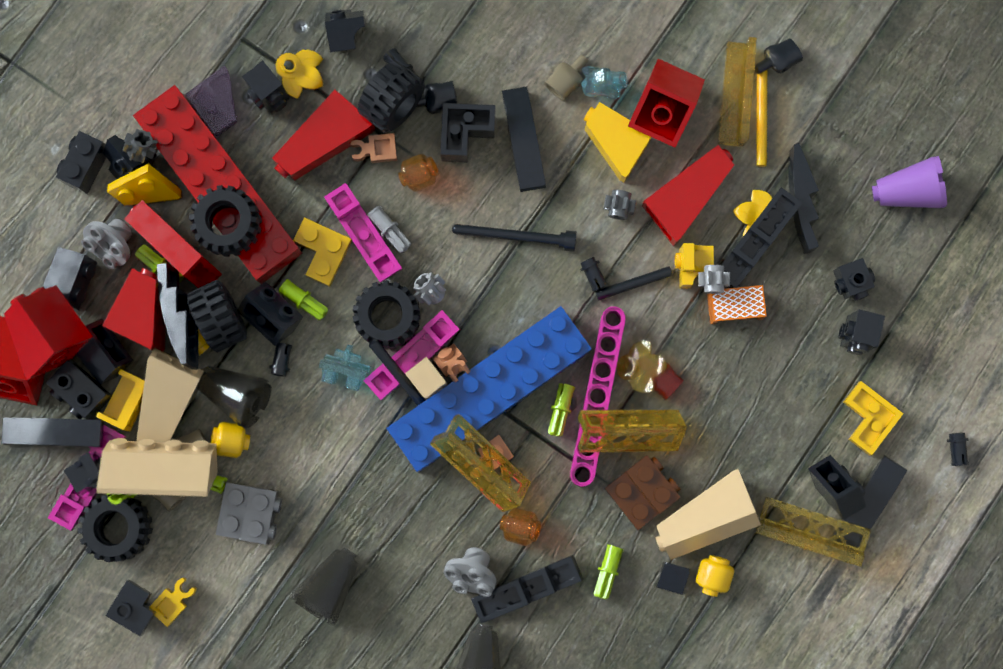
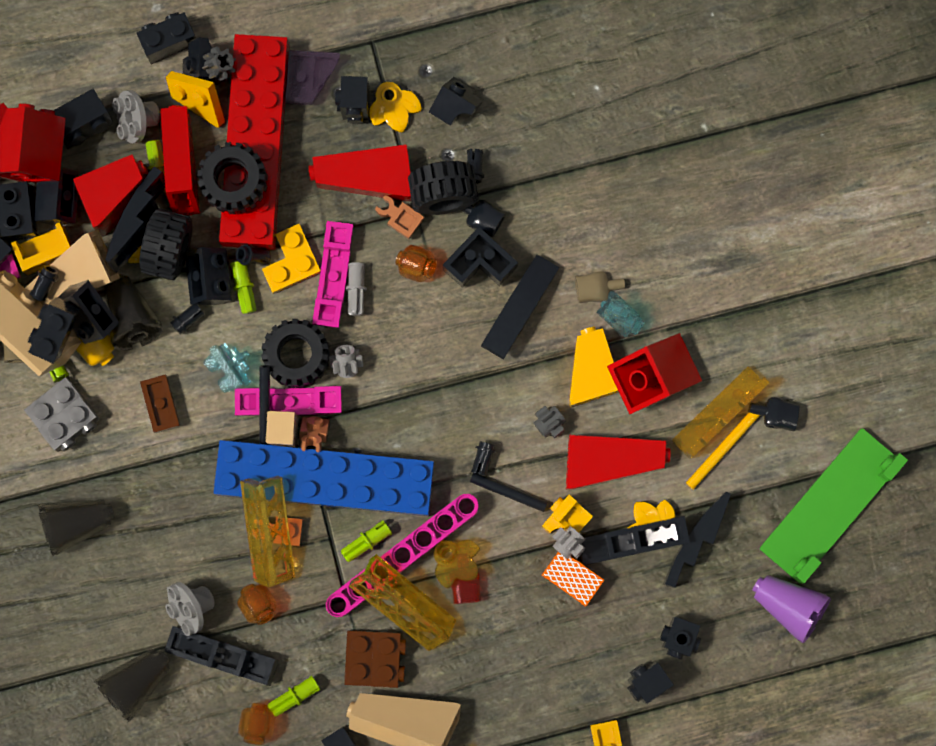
camera: 40 degrees right, 0 degrees up
black piece [452,224,577,252] -> none
none -> black brick [28,297,81,364]
none -> black pin [30,265,59,301]
none -> black brick [57,280,119,344]
none -> reddish brown plate [140,374,181,433]
none -> black pin [236,244,271,266]
none -> clear orange head [238,703,275,745]
none -> bright green bracket [759,428,908,584]

